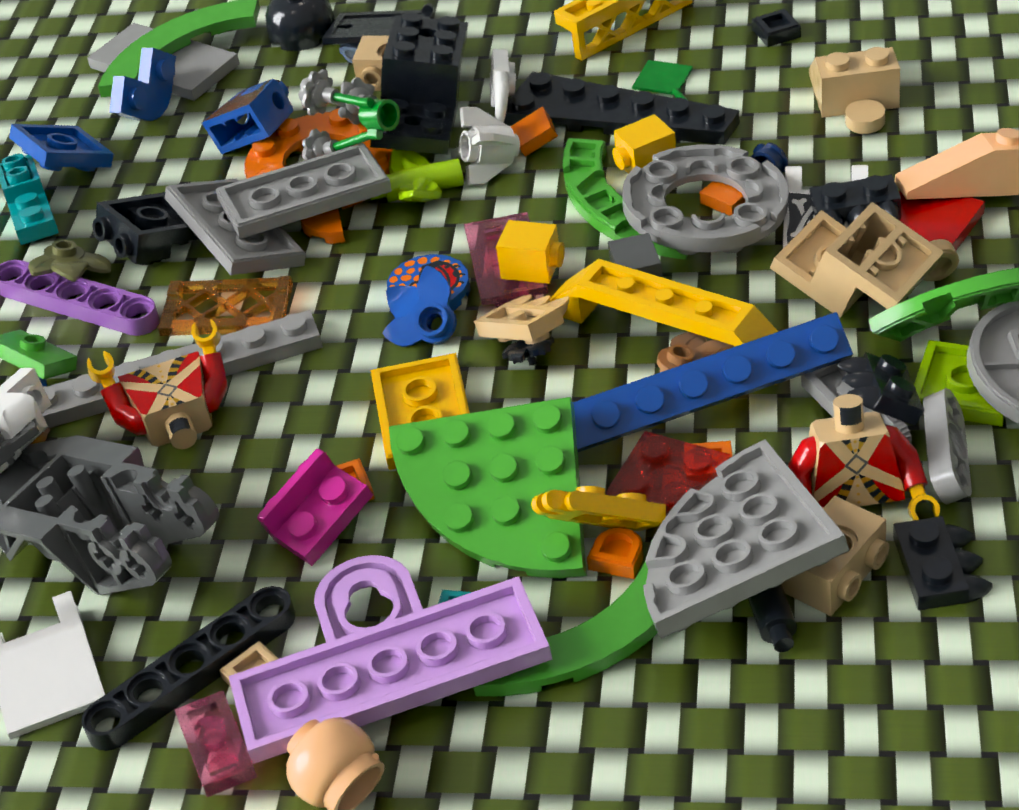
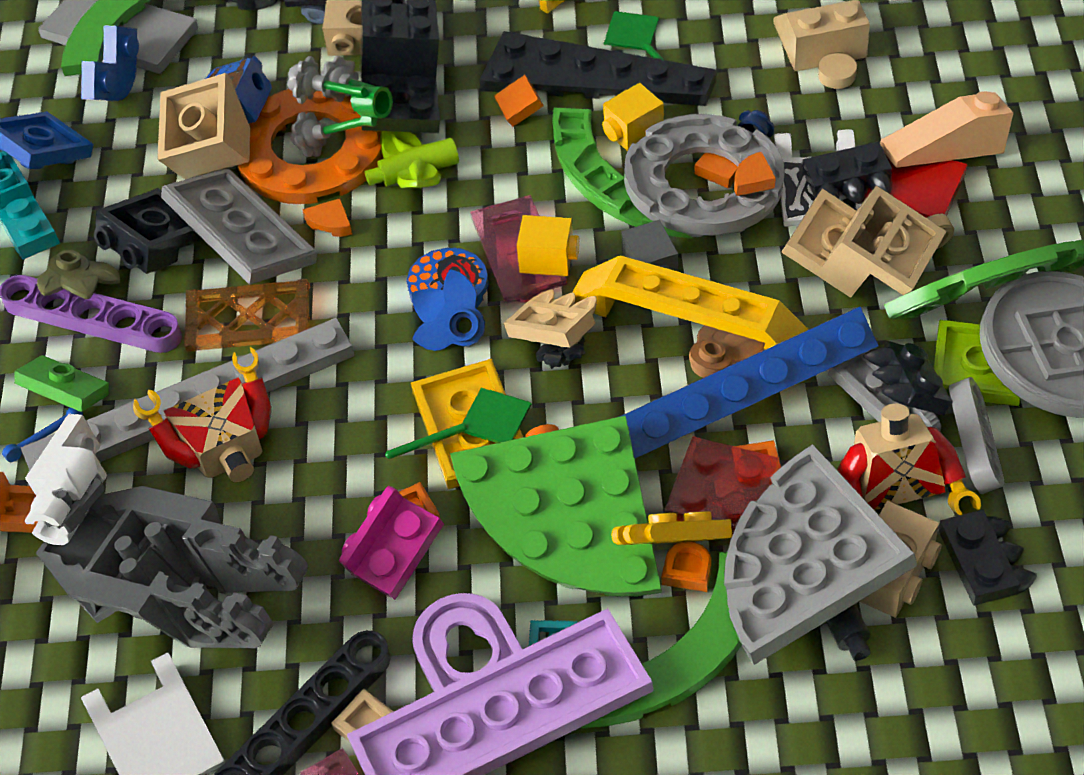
camera: 10 degrees left, 10 degrees up
light grey tile [216,143,392,239] -> none
white brick [451,107,520,186] -> none
white plate [489,48,516,123] -> none
none -> tan slope [158,73,250,179]
none -> green piece [385,388,532,459]
none -> orange tile [734,152,776,196]

